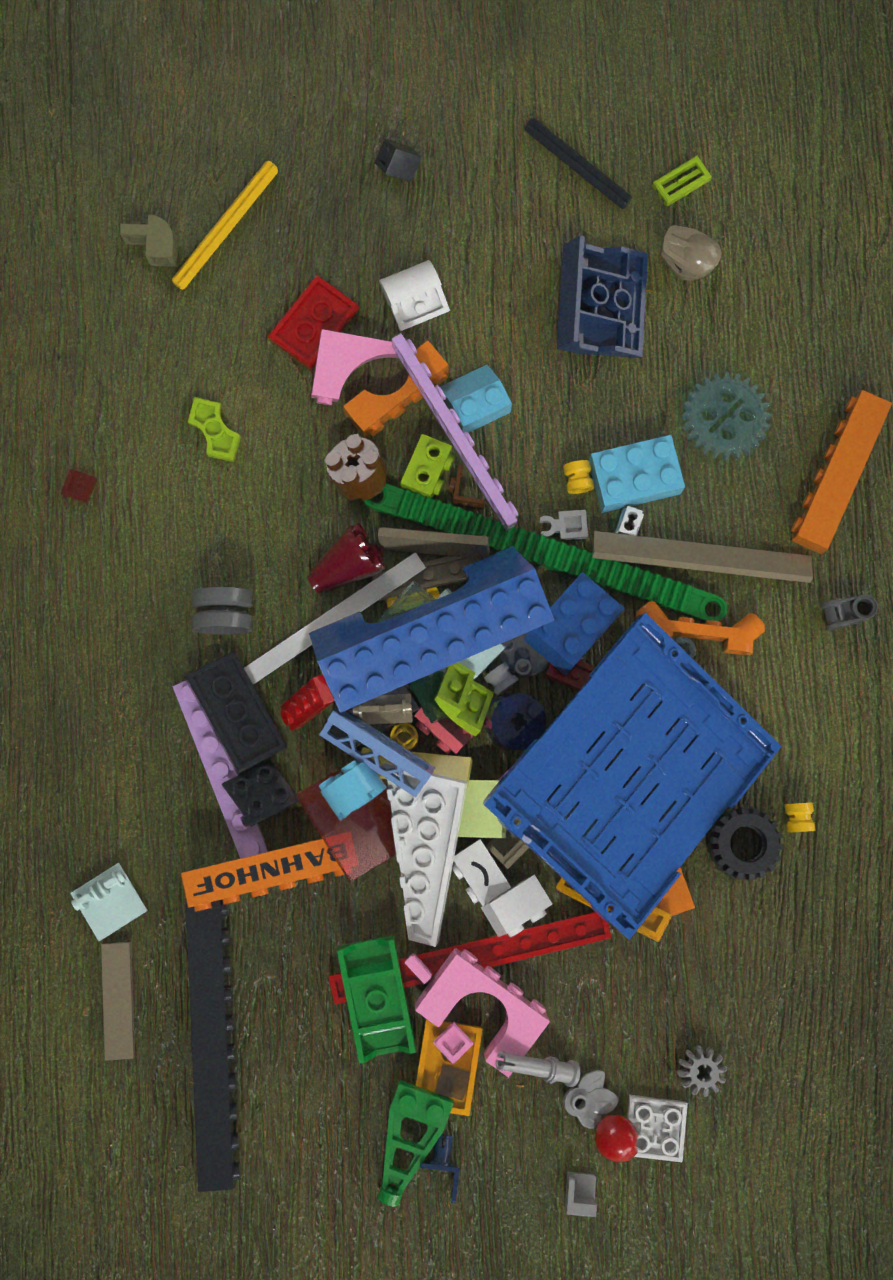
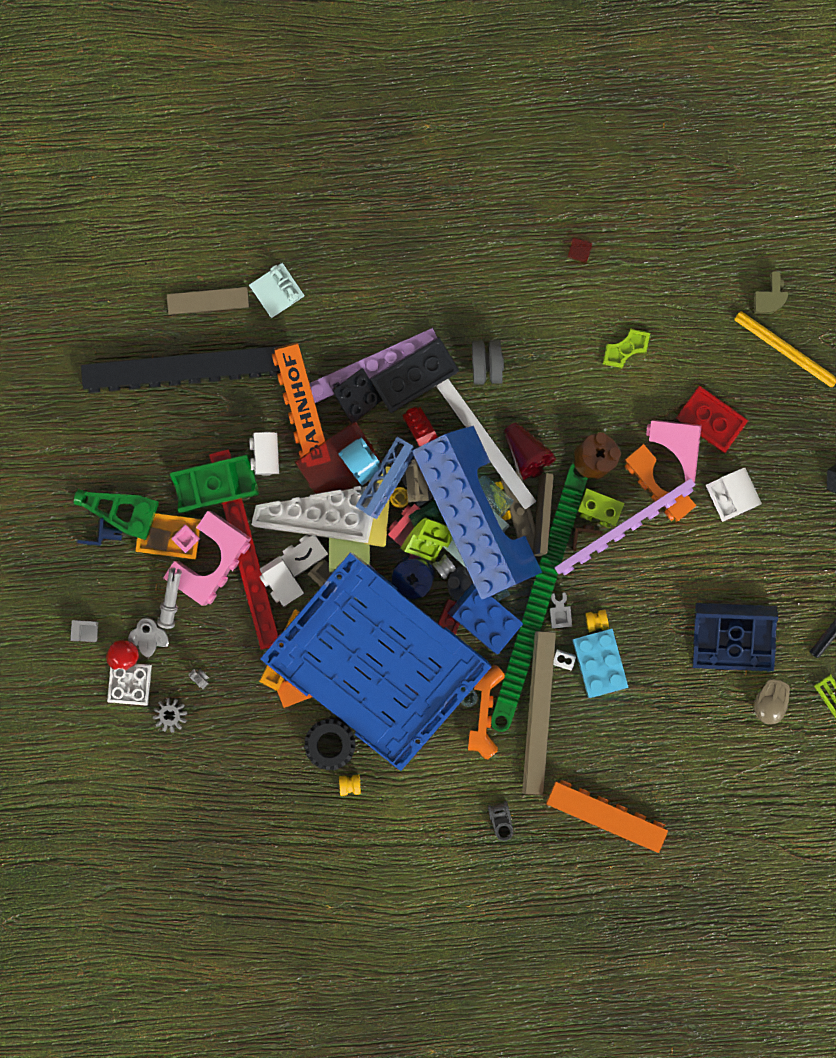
camera: 90 degrees right, 5 degrees up
bright pink tile [404,953,432,984] -> none
medium azure slope [440,365,512,433] -> none
clear light blue gear [681,372,772,461] -> none
none -> light grey plate [188,669,209,689]
none -> white brick [249,433,279,476]

